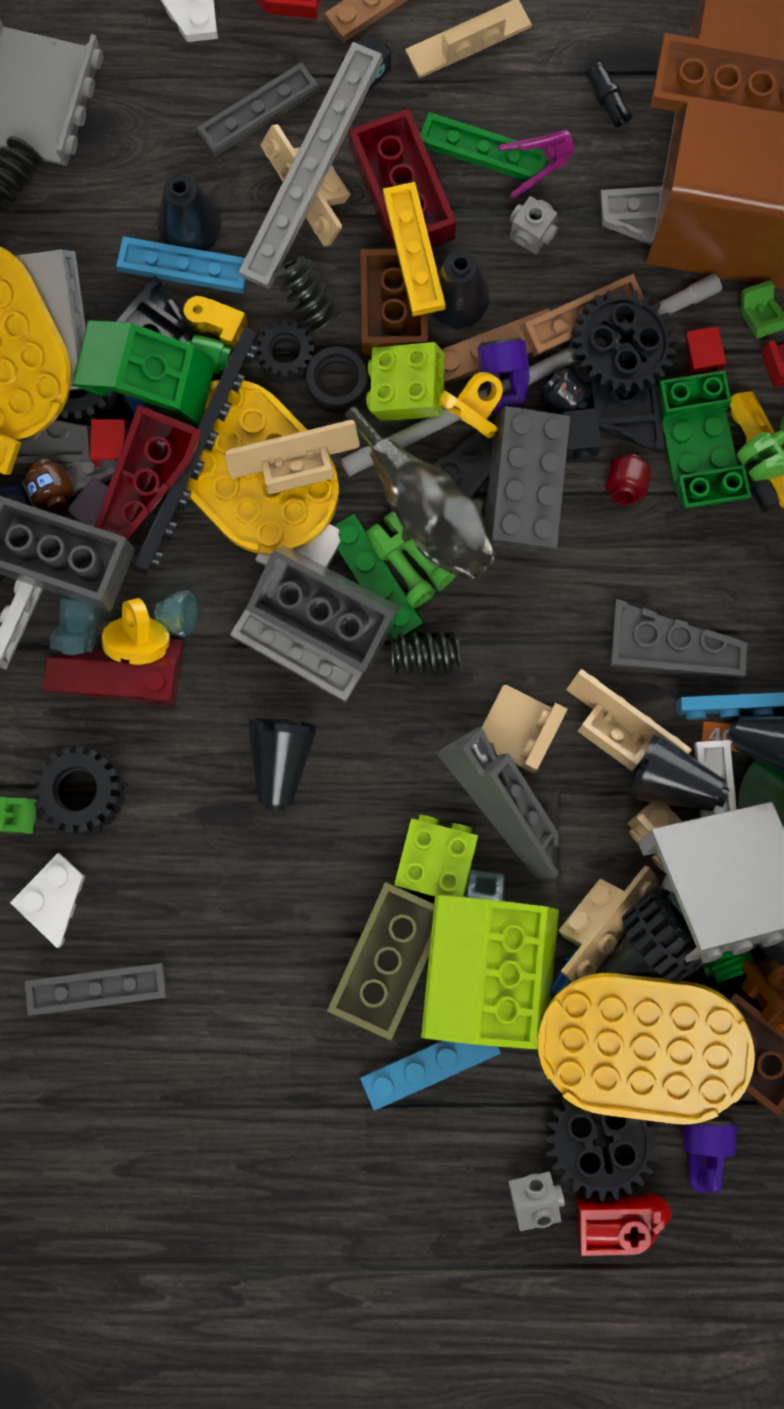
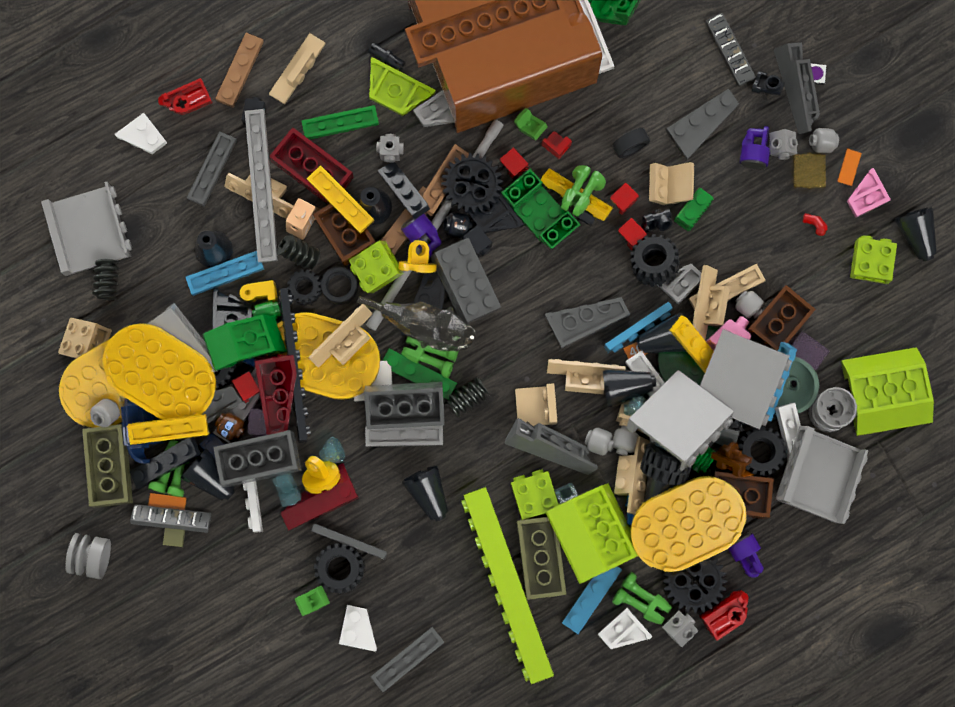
camera: 30 degrees left, 0 degrees up
magenta plant [498,129,574,198] -> none
dark red head [605,454,651,505] -> none
none -> light nougat torso [286,198,320,240]
none -> dark grey tile [311,524,388,560]
none -> lime wing [369,57,436,116]
none -> plate [378,162,430,220]
none -> lime brick [461,487,554,684]
none -> light grey head [585,428,614,456]
none -> white wing [598,608,652,649]
none -> light grey head [612,426,639,456]
none -> bright green piece [612,572,672,625]
none -> clear light blue brick [624,396,645,416]

